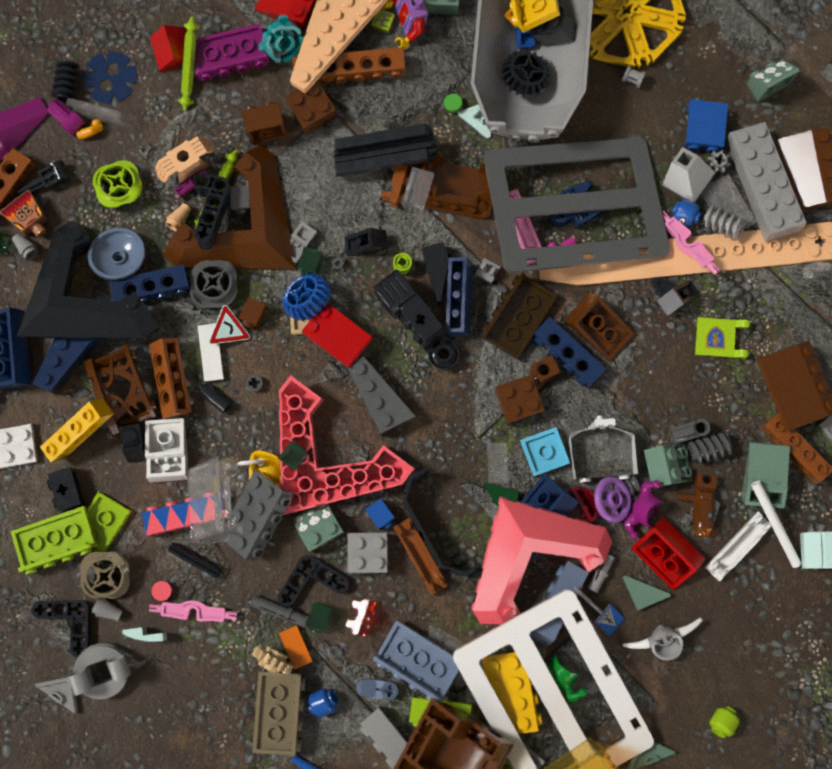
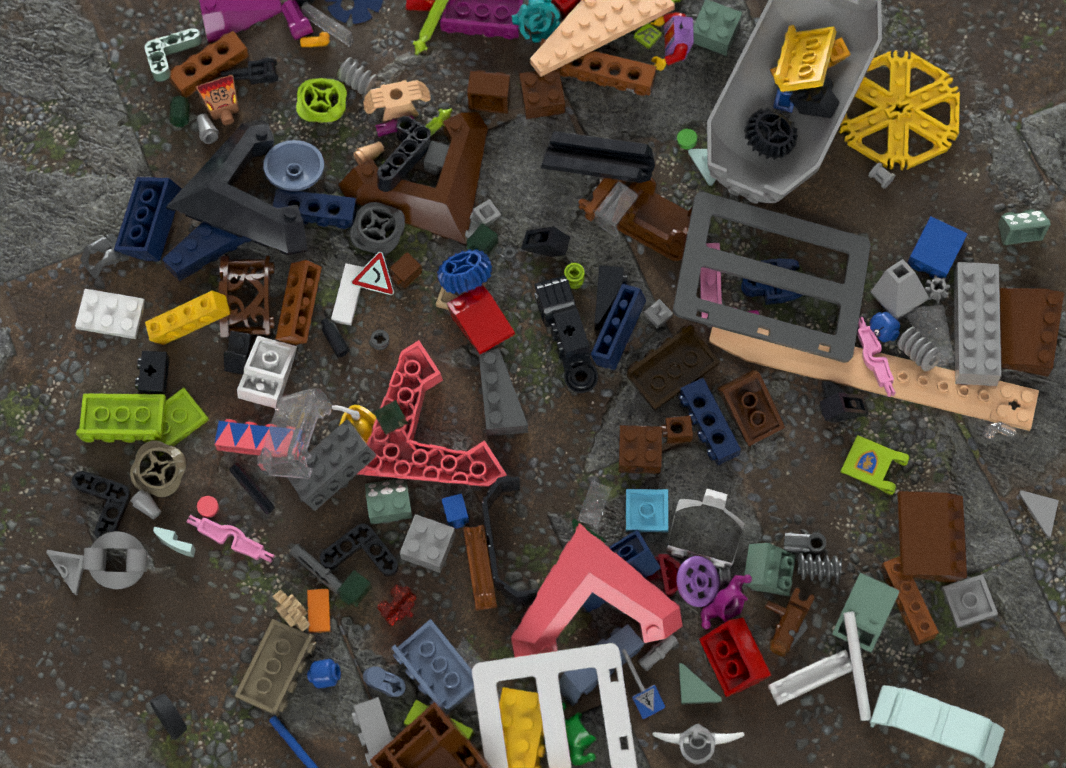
camera: 20 degrees right, 10 degrees down
none -> light grey piece [337,57,381,96]

